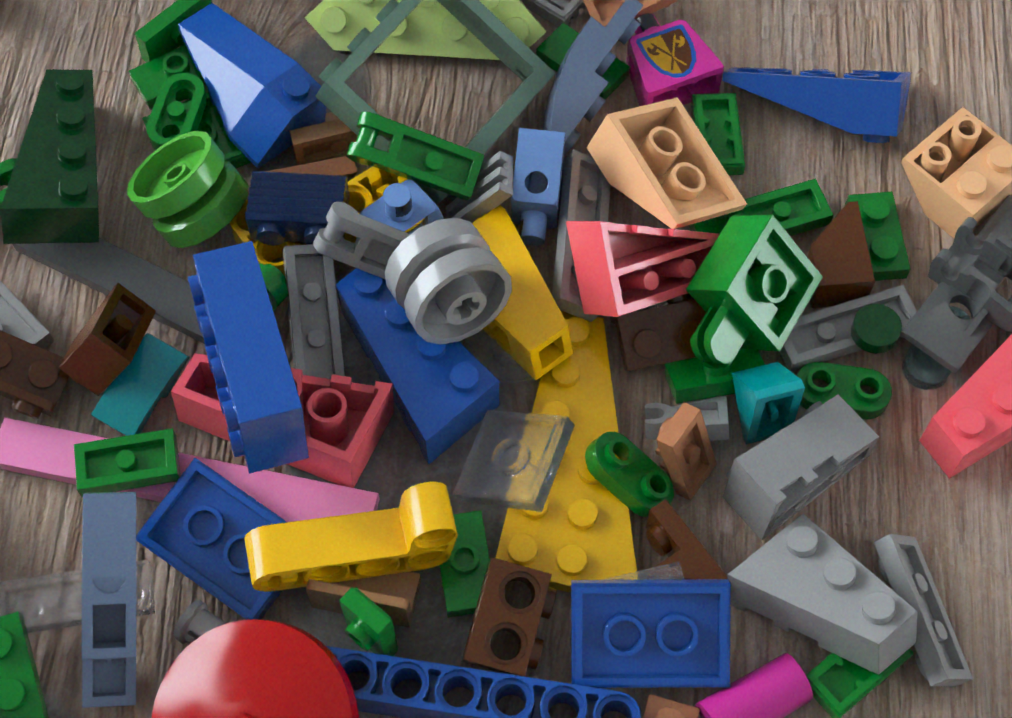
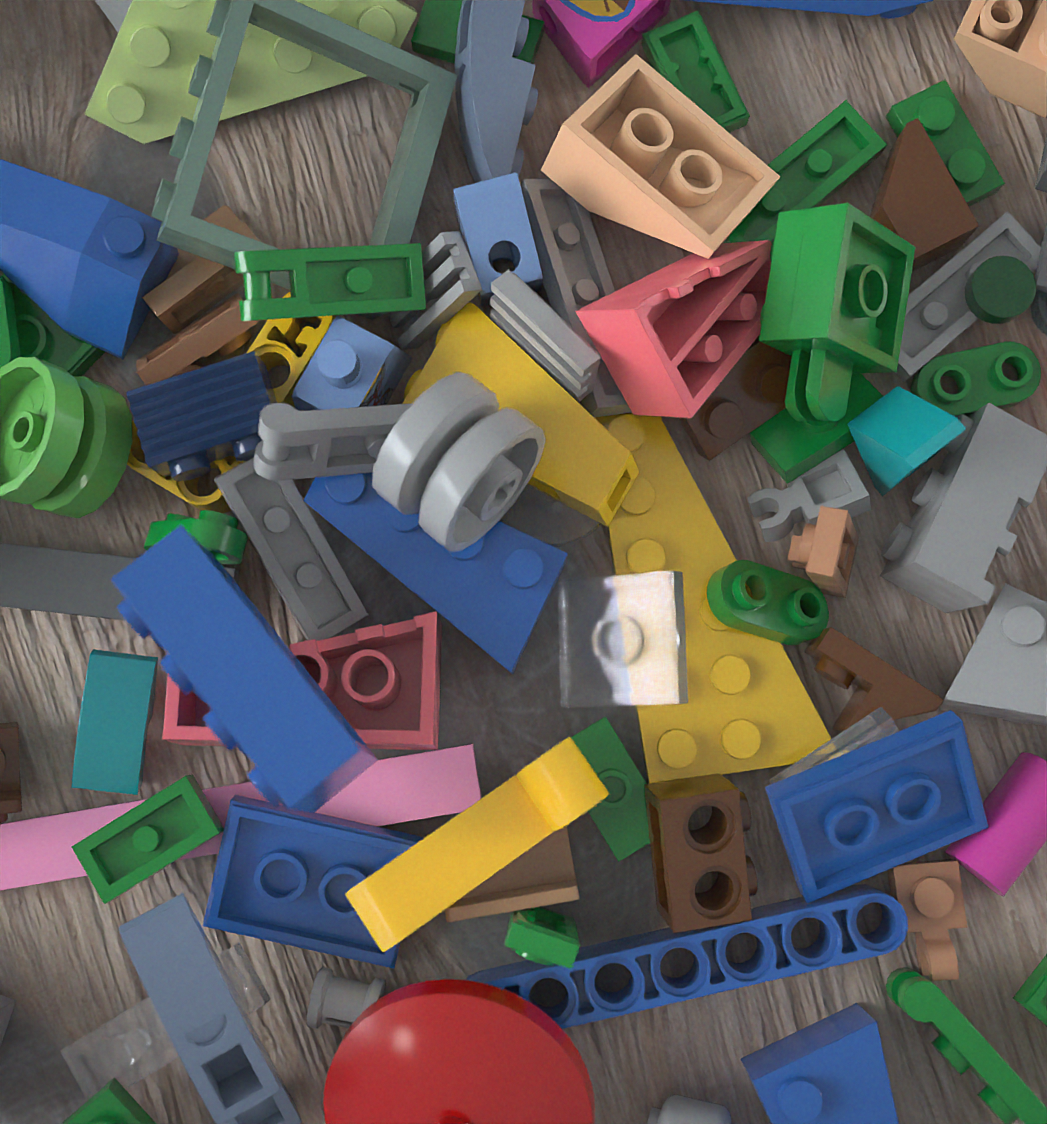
camera: 15 degrees left, 20 degrees up
reddish brown slope [59,283,156,396] -> none
none -> light grey tile [489,270,601,403]

